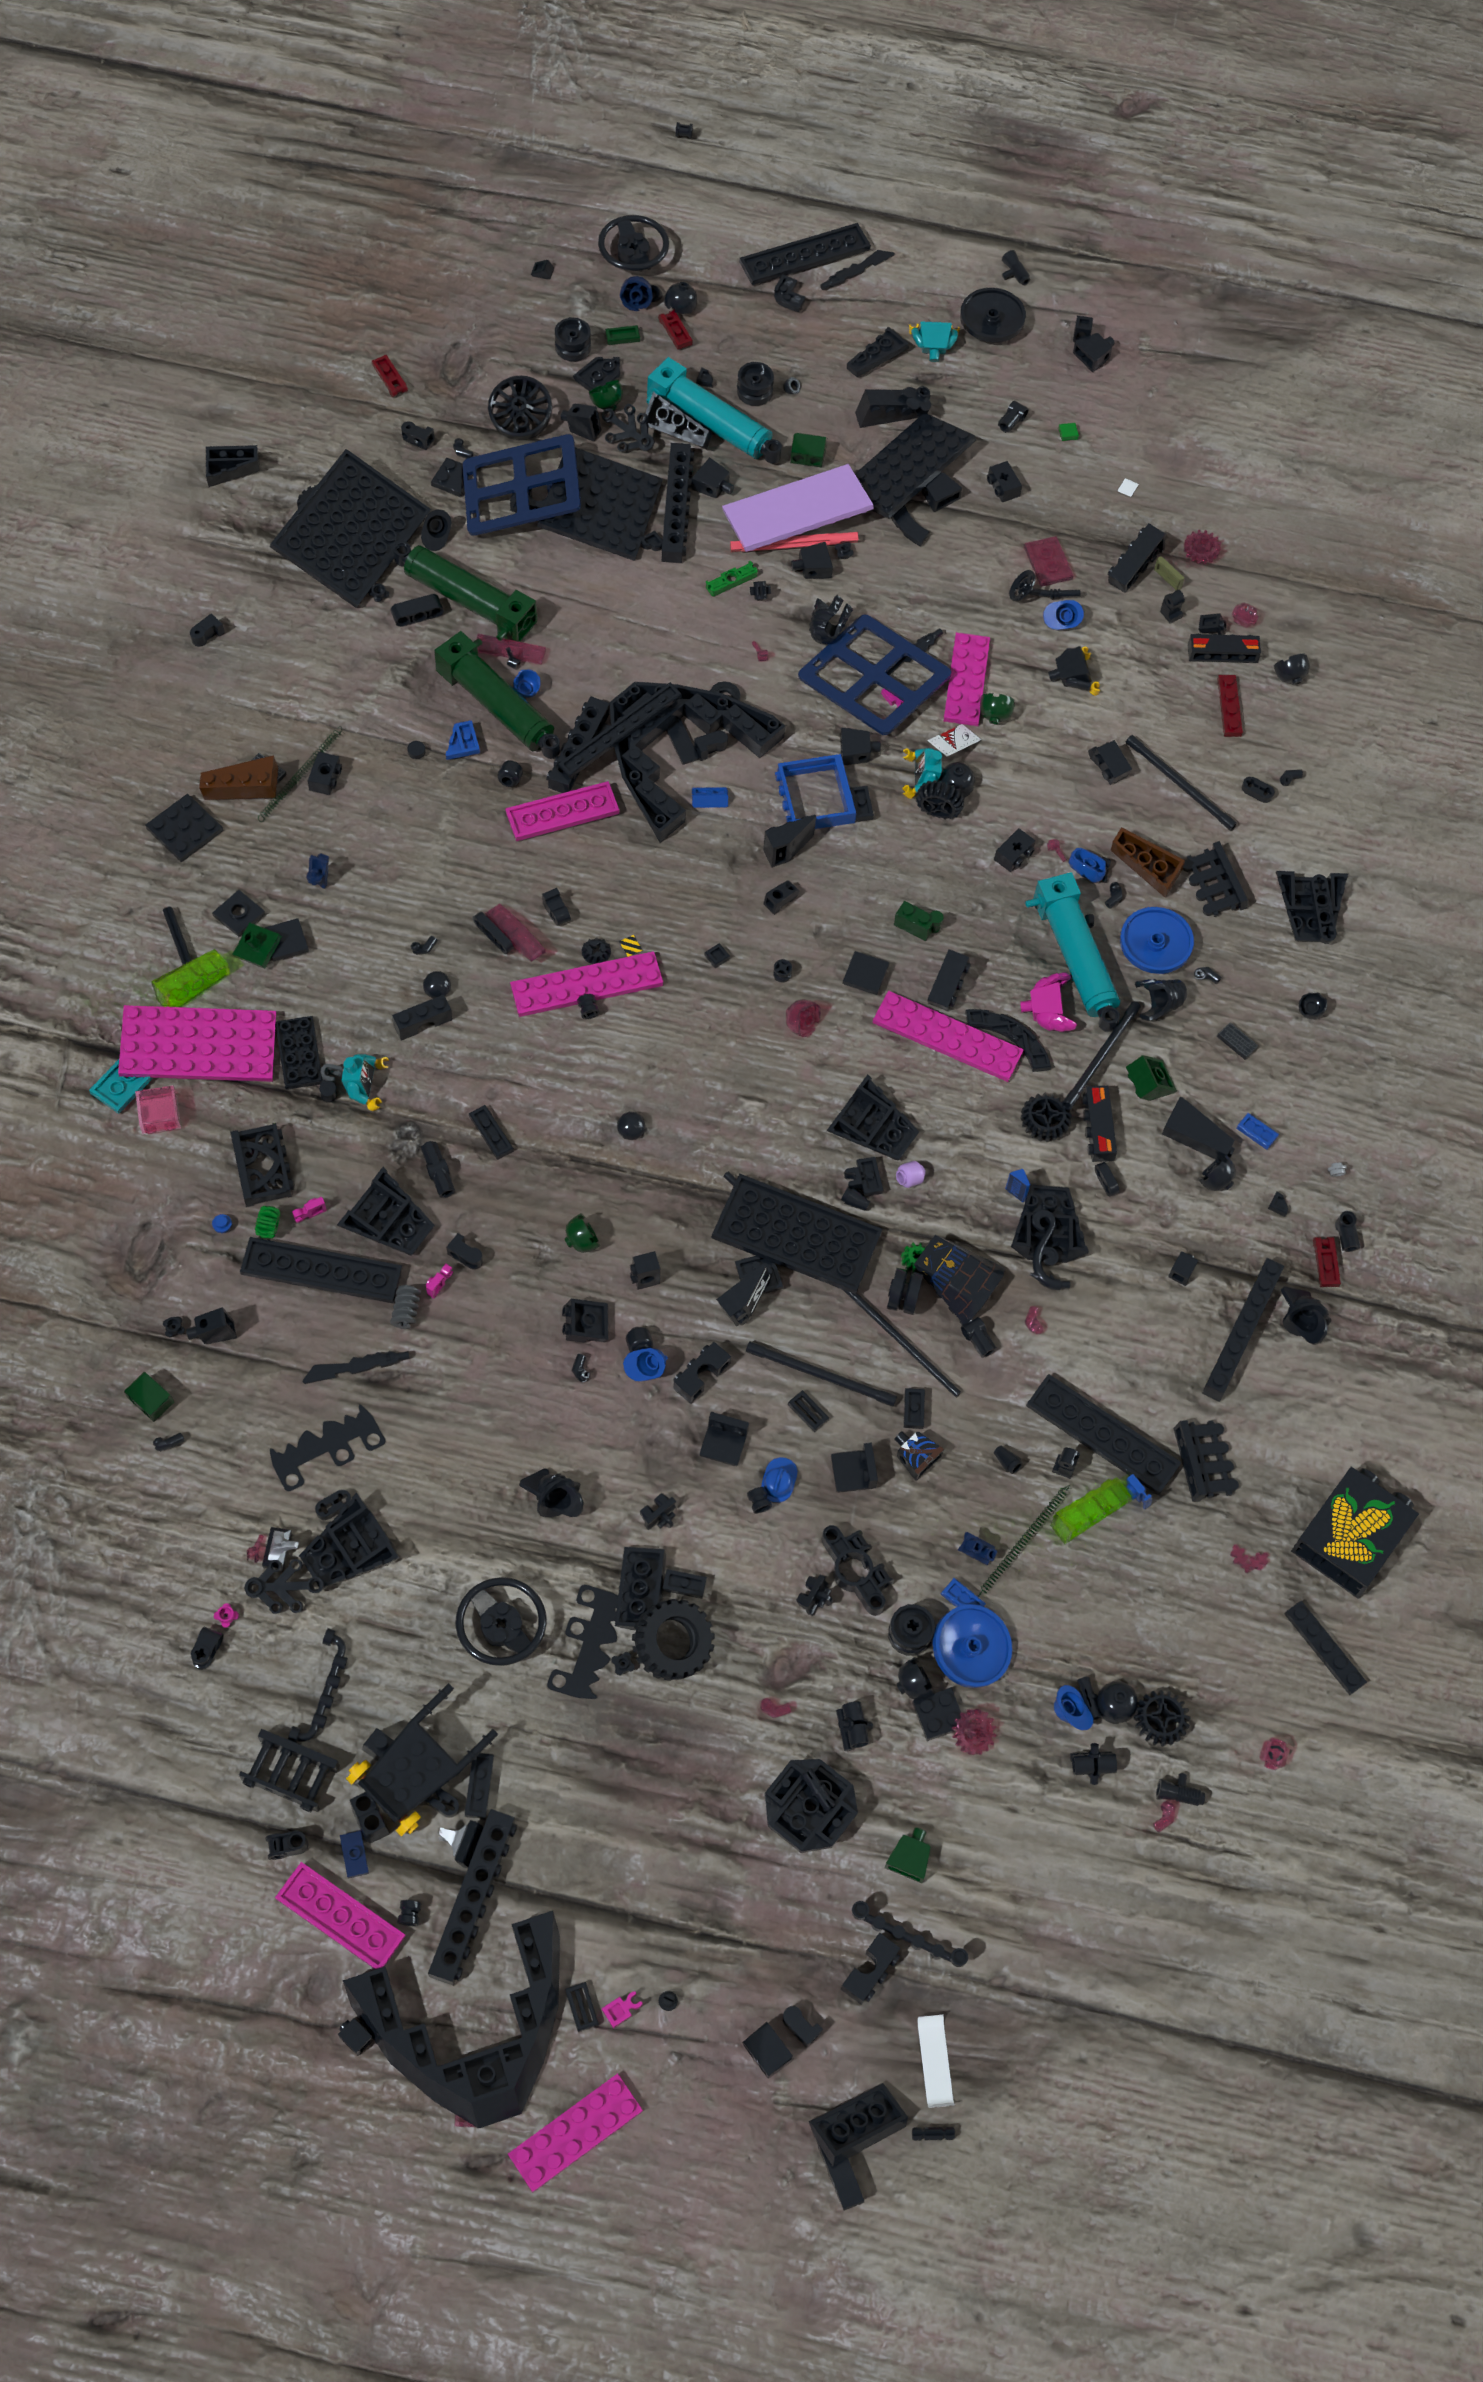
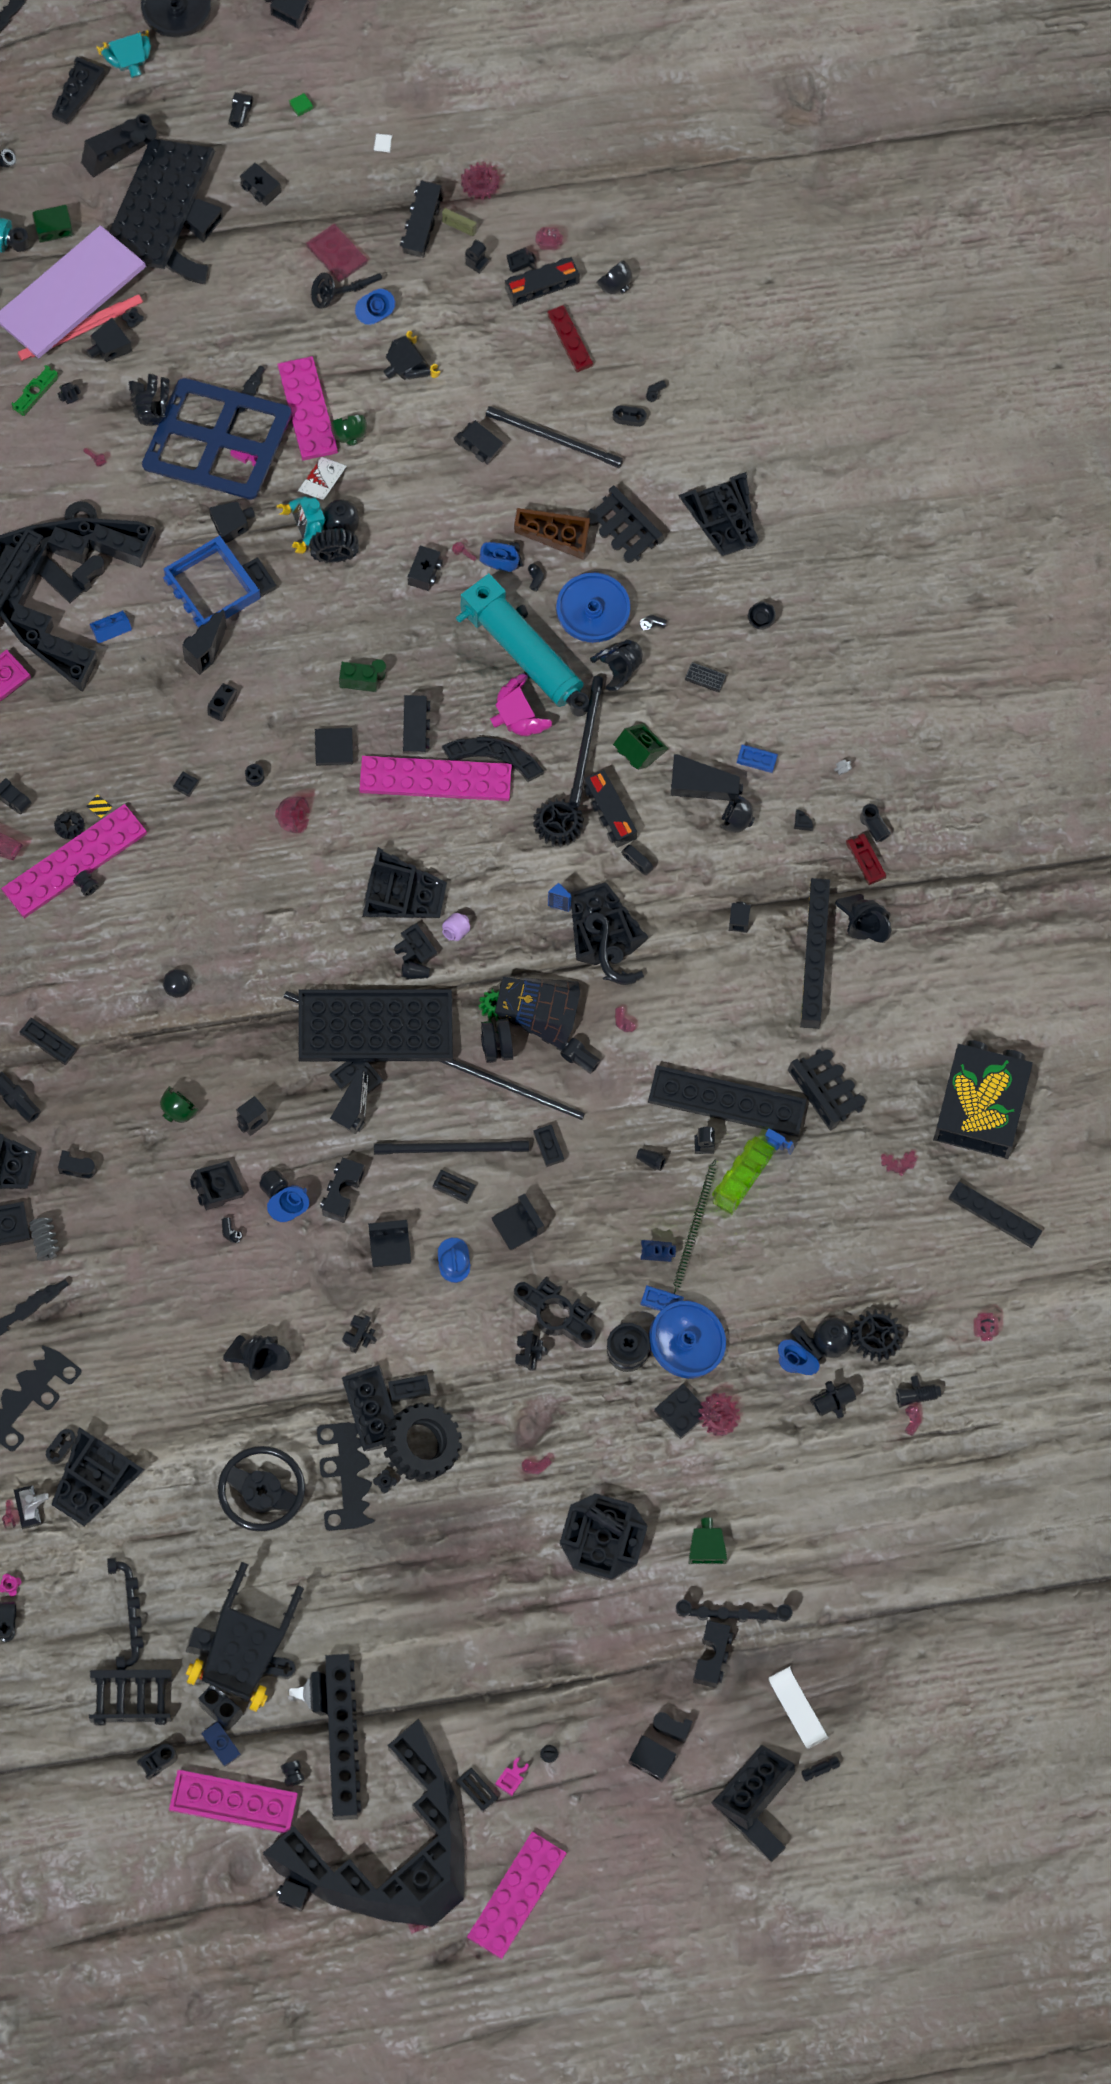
camera: 20 degrees left, 5 degrees up
black plant [244,1559,325,1614] -> none
dark pink plate [426,1264,453,1299] -> none
black plate [465,1753,494,1819] -> none
black wheel [747,1487,772,1514] -> none
black pin [836,1701,873,1751] -> none
torso [894,1431,944,1481] -> none
black cylinder [896,1657,935,1700] -> none

